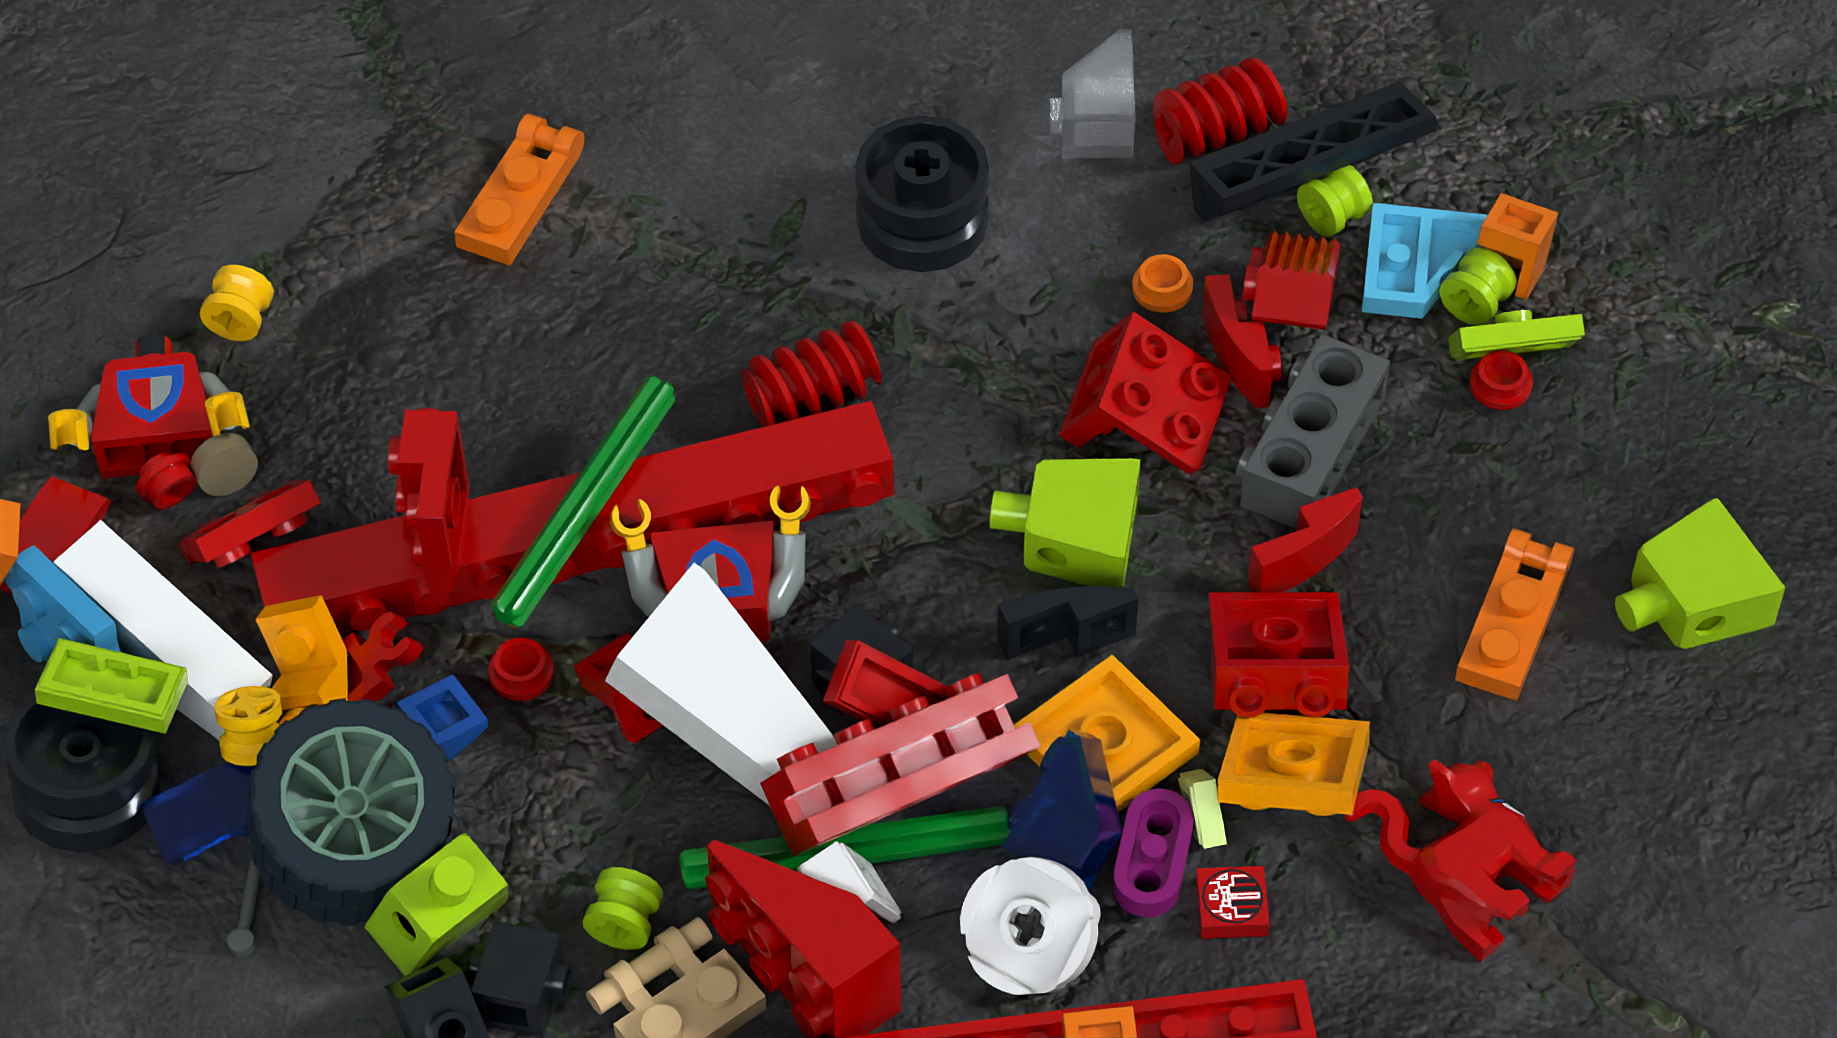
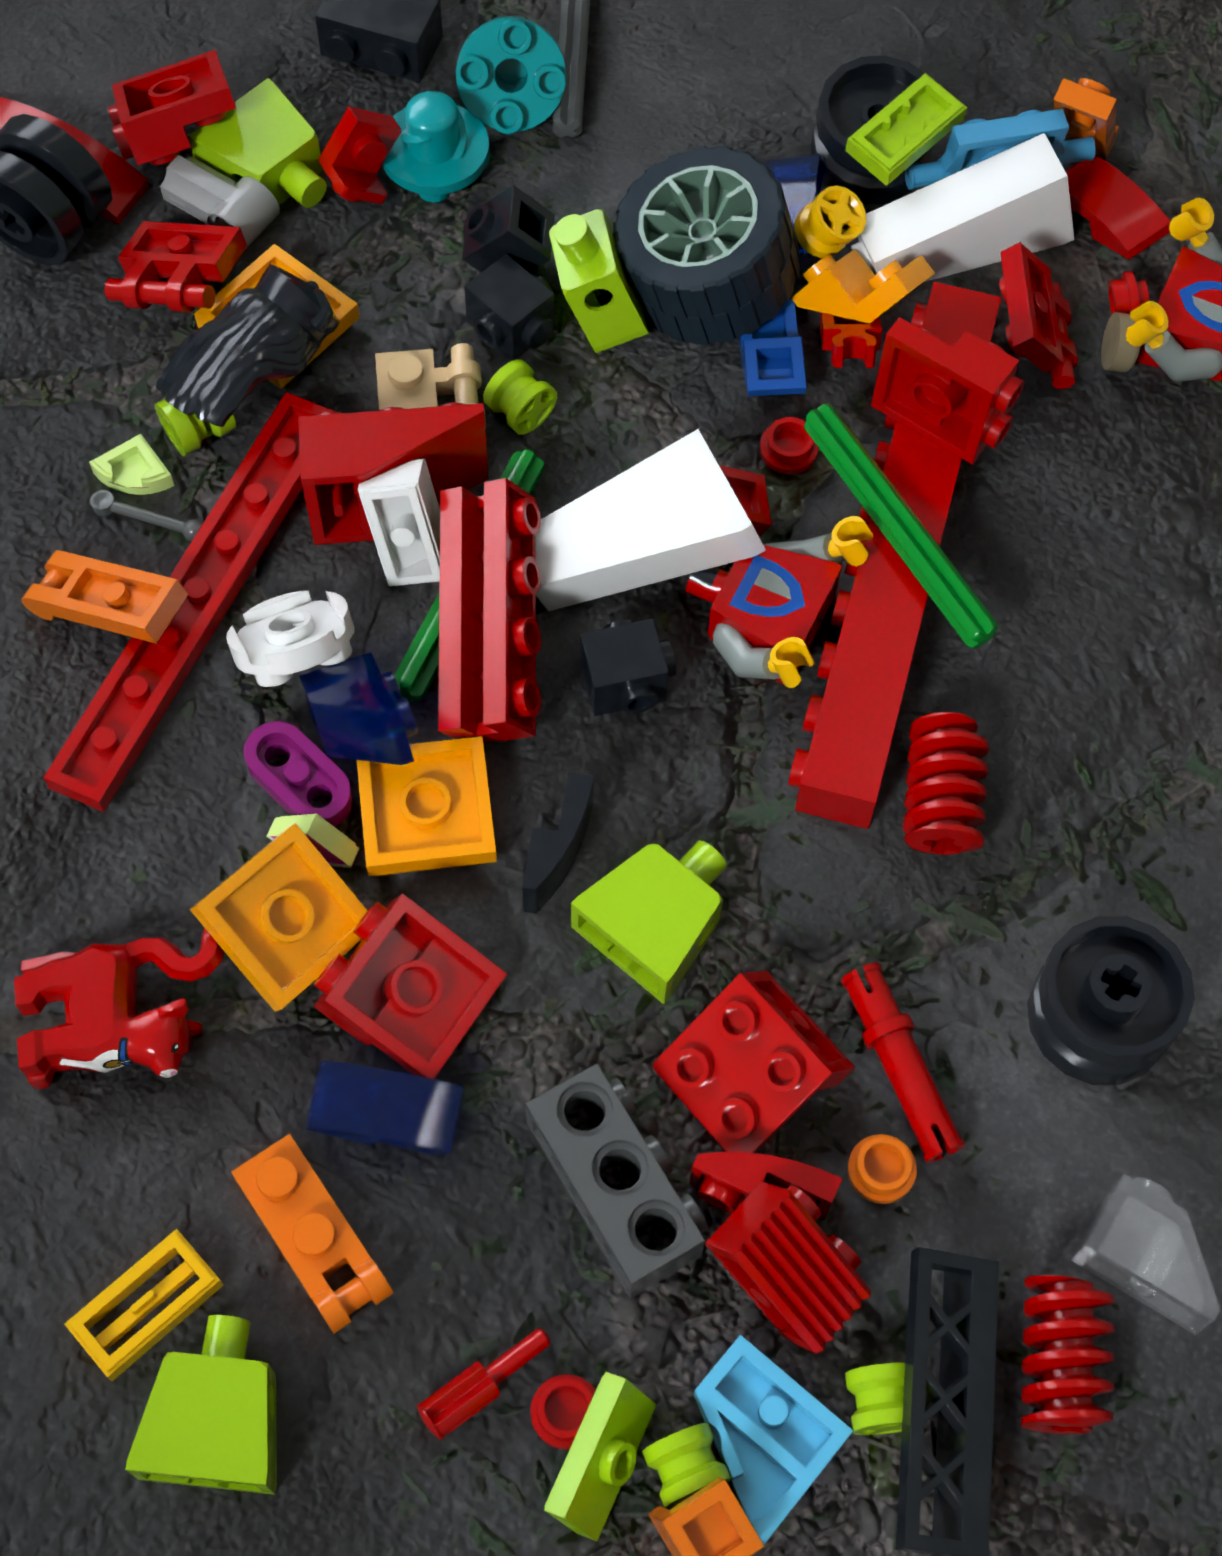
camera: 120 degrees right, 10 degrees up
red tile [823,640,948,728] -> none
red tile [1195,866,1270,939] -> none
red slope [1248,487,1363,592] -> none
none -> yellow tile [64,1229,224,1382]
none -> clear blue slope [305,1061,463,1157]
none -> red axle [416,1328,551,1441]
none -> red pin [841,962,966,1164]

